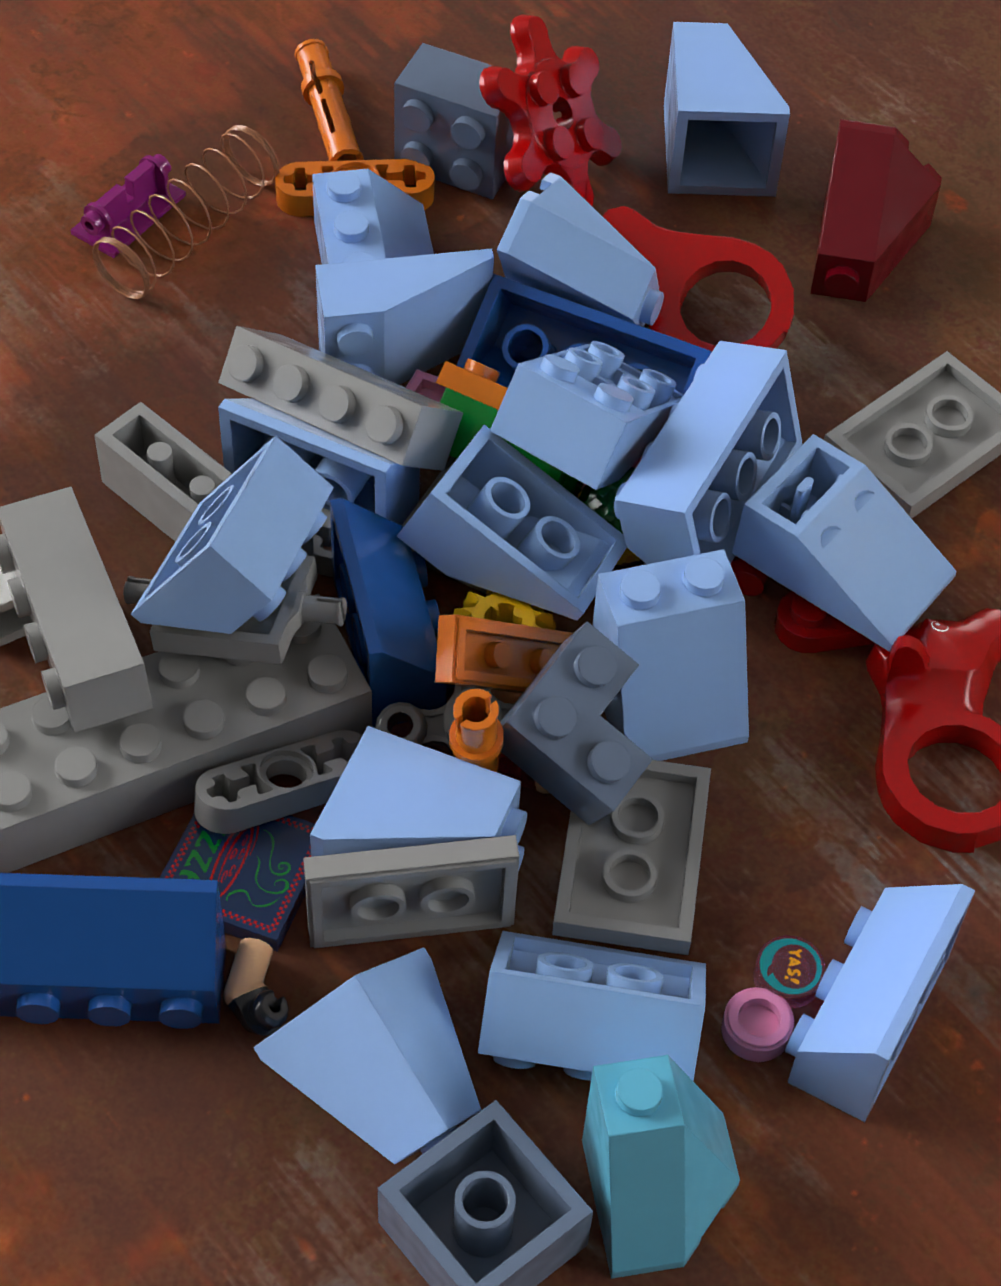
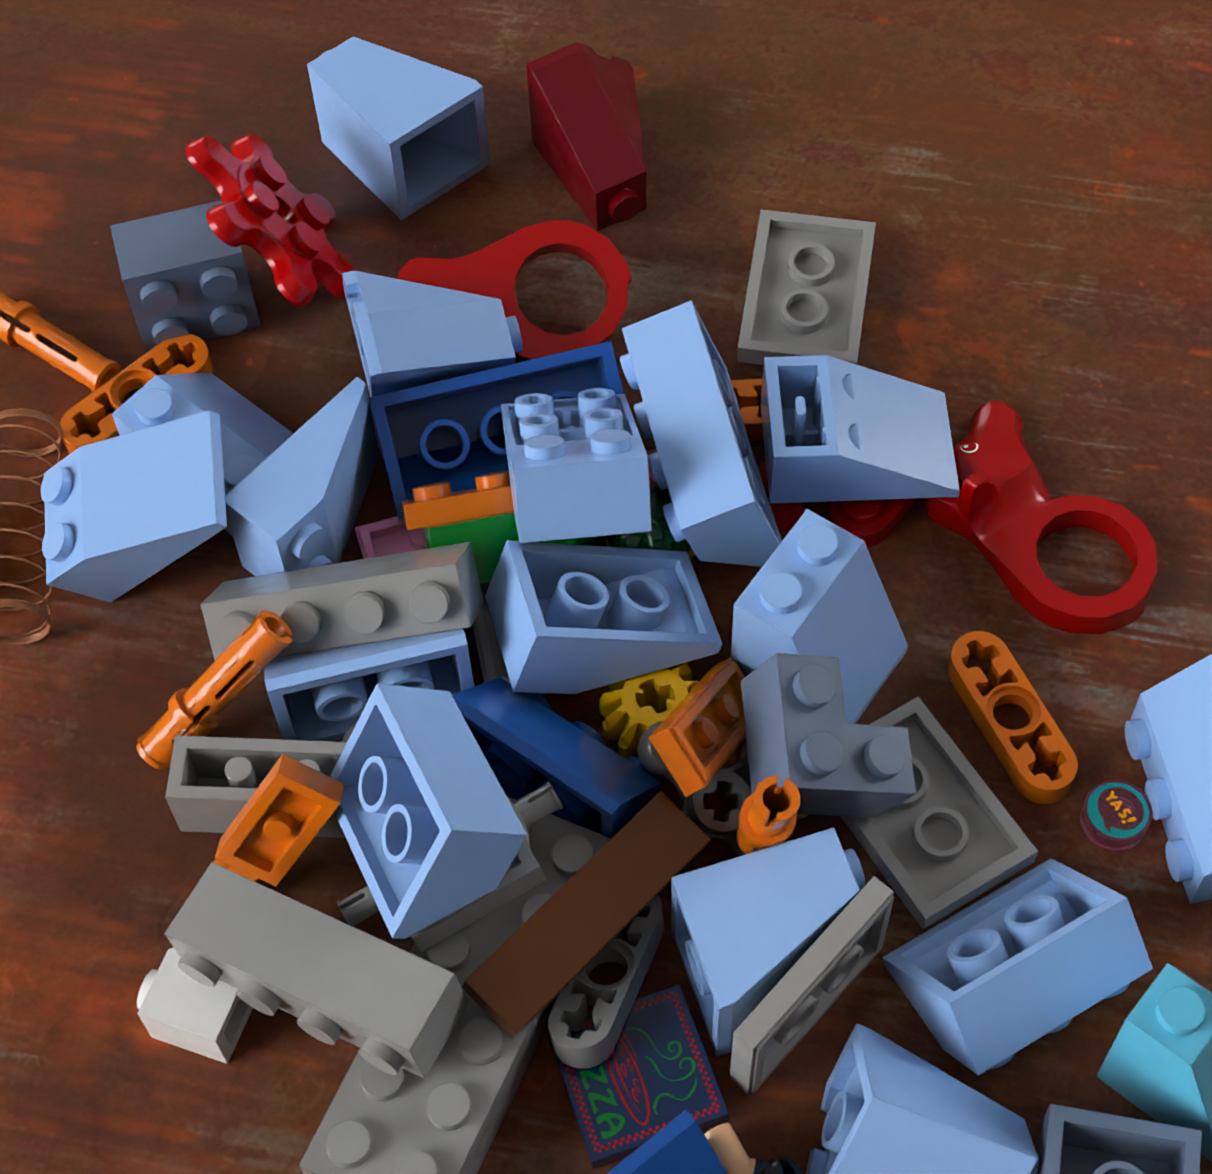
camera: 35 degrees left, 5 degrees up
bright pink tile [721,987,794,1062] -> none
none -> light blue slope [41,410,227,602]
none -> orange pin [136,610,293,770]
none -> orange plate [213,754,345,887]
none -> reddish brown tile [461,791,711,1039]
none -> orange beam [948,631,1078,804]

